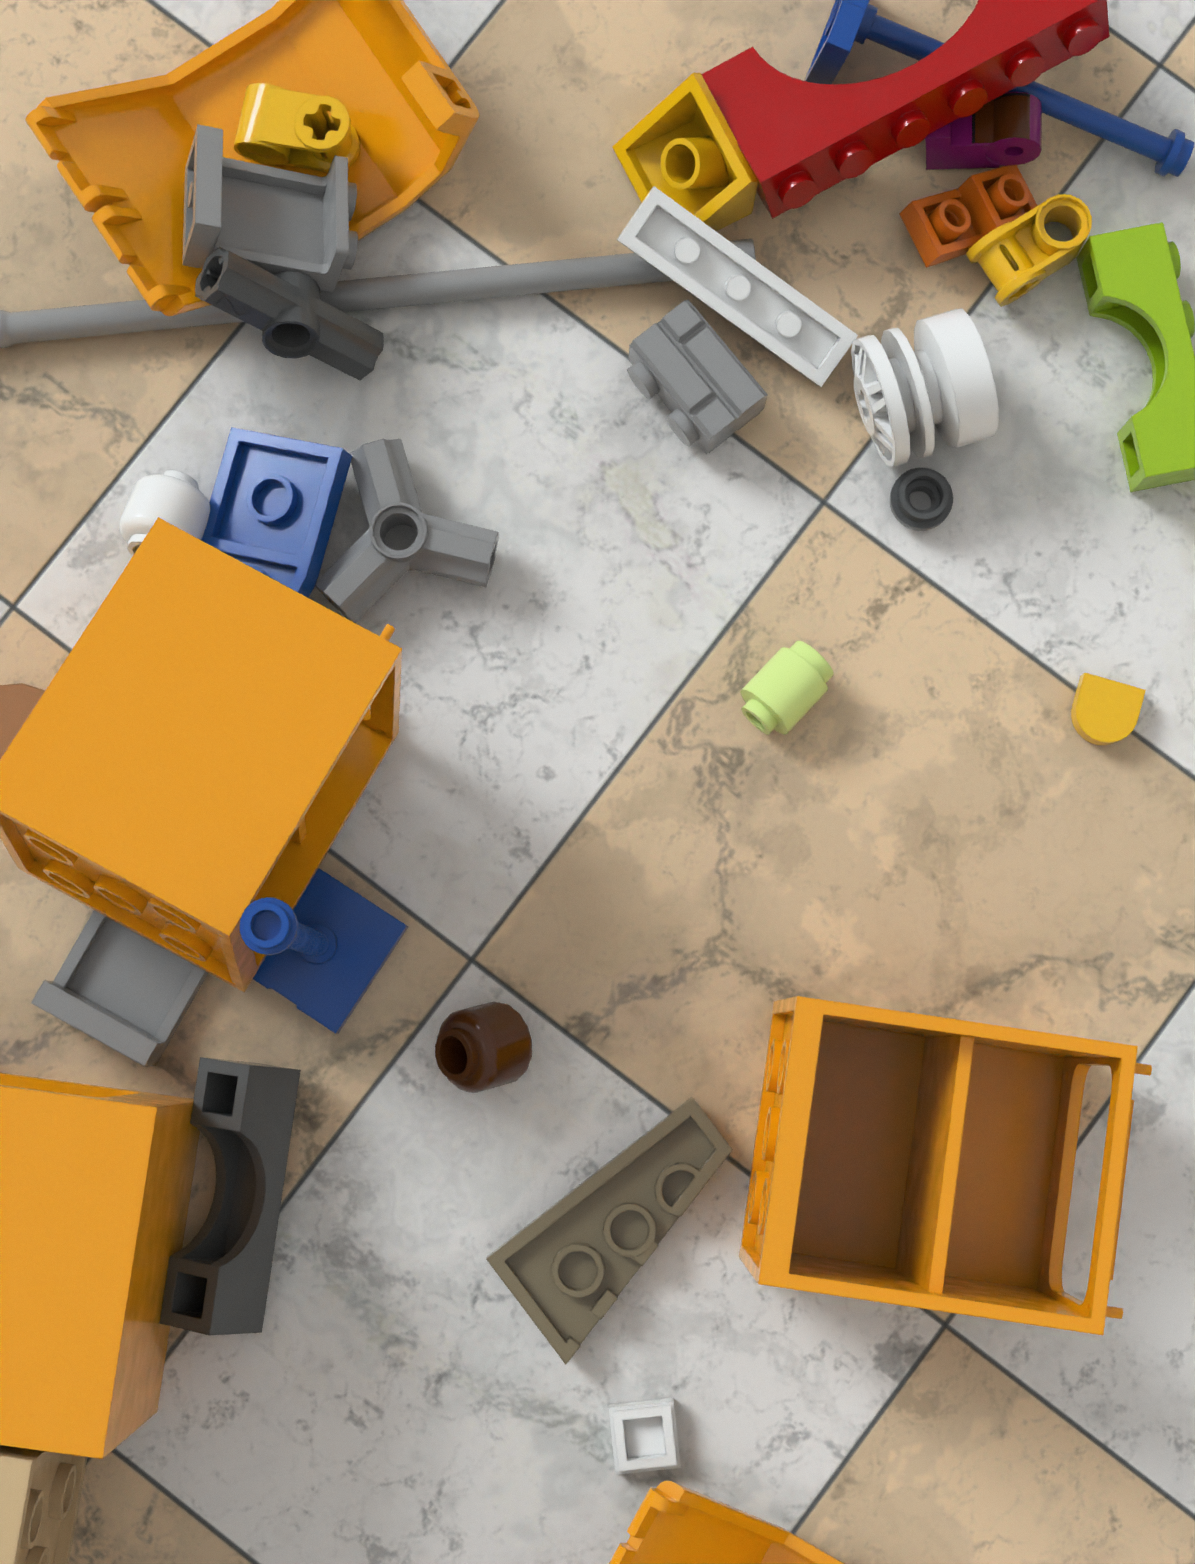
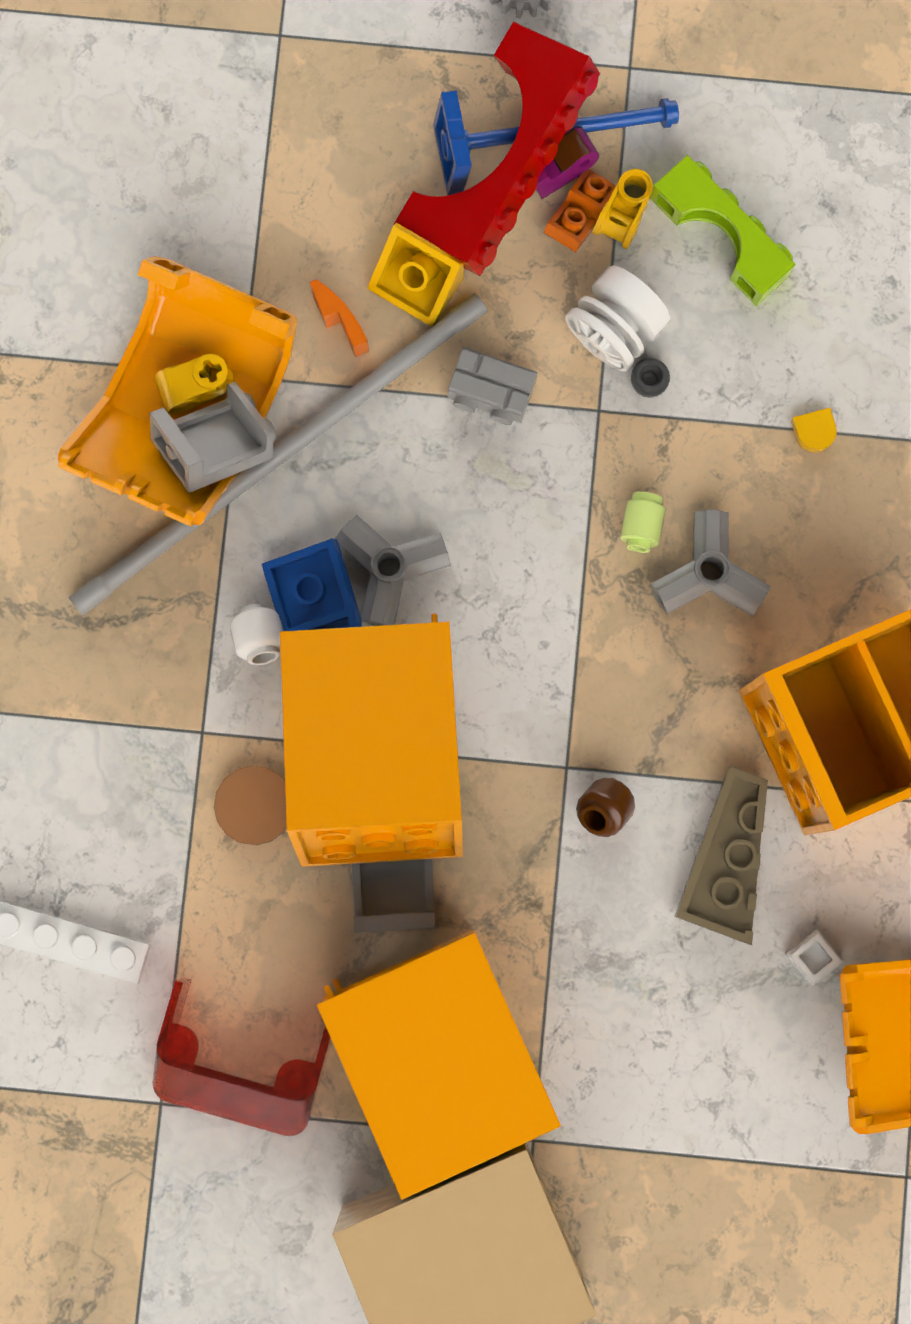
camera: 30 degrees left, 0 degrees up
dark grey arch [159,1057,301,1336] -> none
dark grey piece [195,247,384,380] -> none
blue tile [240,868,408,1034] -> none
white plate [617,186,858,387] -> none
none -> orange slope [309,279,369,357]
none -> light grey piece [650,510,771,617]

